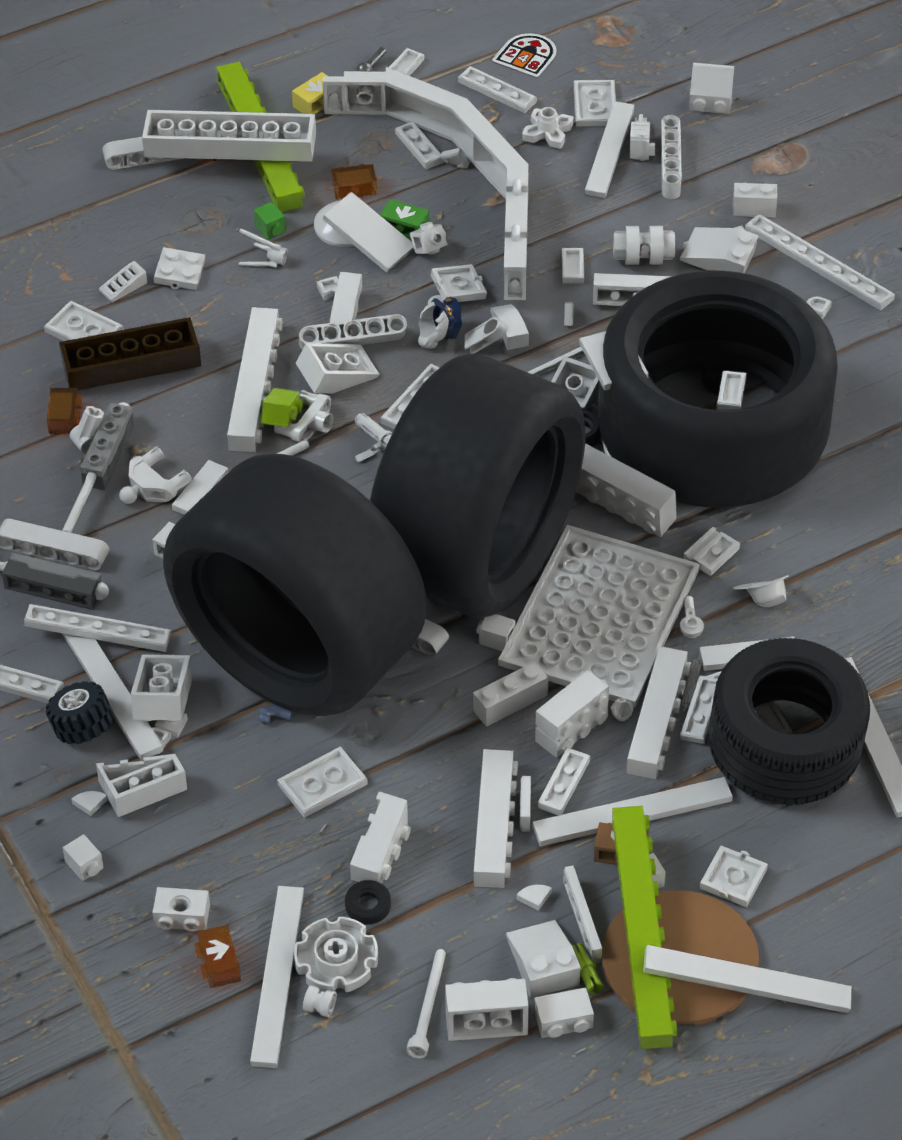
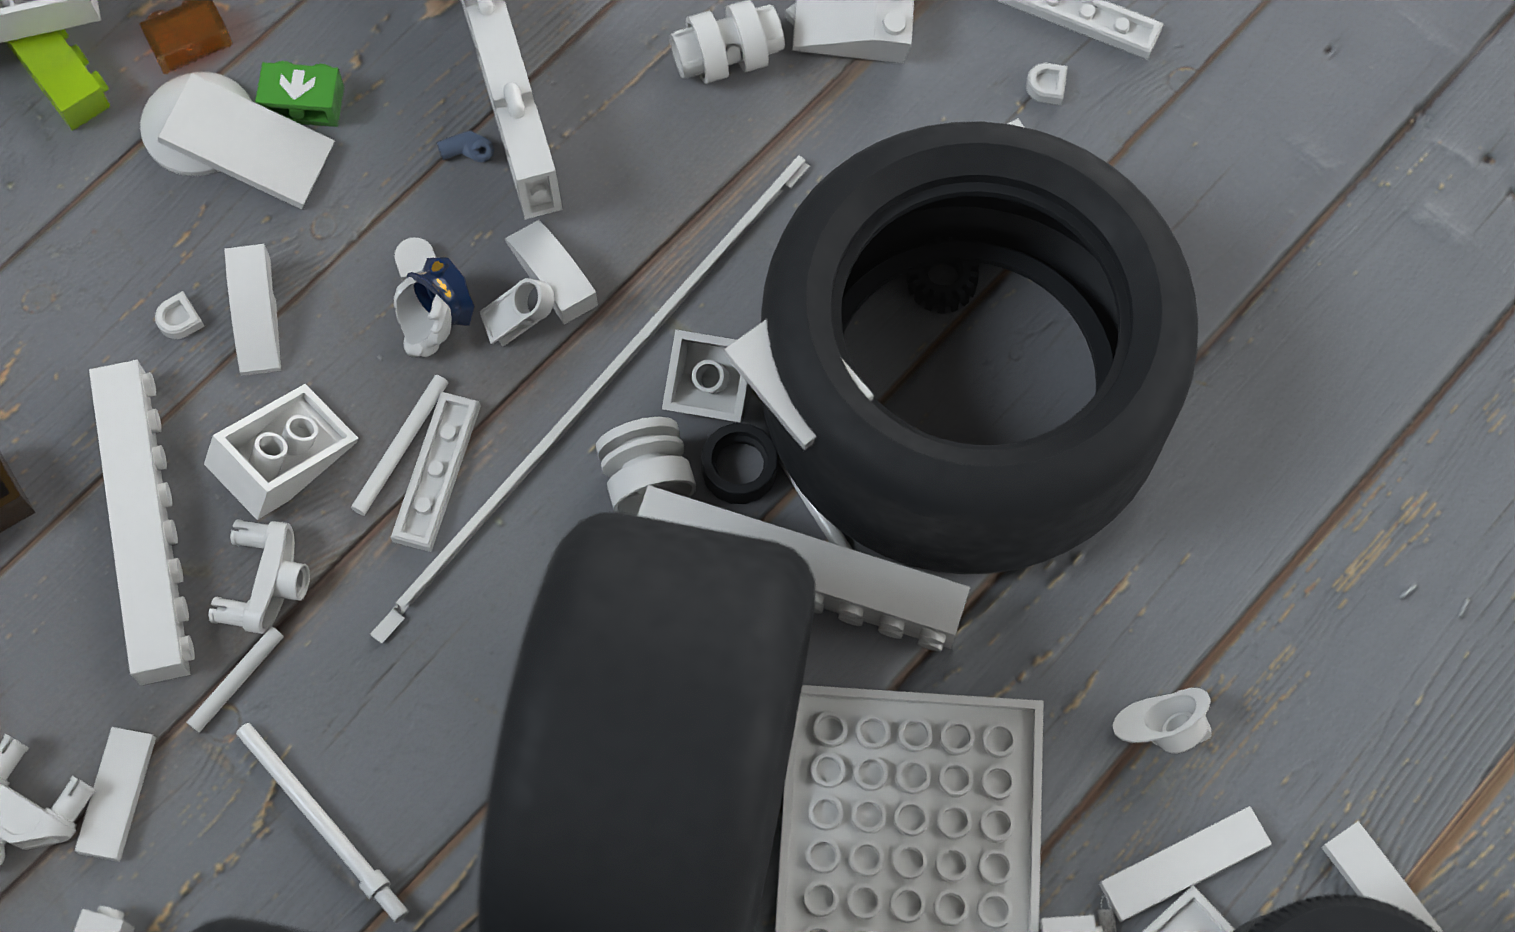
camera: 20 degrees left, 20 degrees up
white plant [238,229,288,268] -> none
bright green brick [254,202,286,240] -> none
lime brick [262,388,303,427] -> none
white beam [299,314,407,350] -> none
white tile [316,276,338,301] -> none
white pin [355,413,392,449] -> none
white brick [410,222,447,255] -> none
white plate [431,264,487,302] -> none
white tile [562,248,584,284] -> none
white tile [564,302,574,326] -> none
white brick [593,273,672,306] -> none
white plate [680,596,704,638] -> none
white plate [684,527,740,576] -> none
white tile [717,371,746,410] -> none
none -> white tile [155,291,205,339]
none -> white bar [351,375,449,516]
none -> sand blue arm [437,131,494,162]

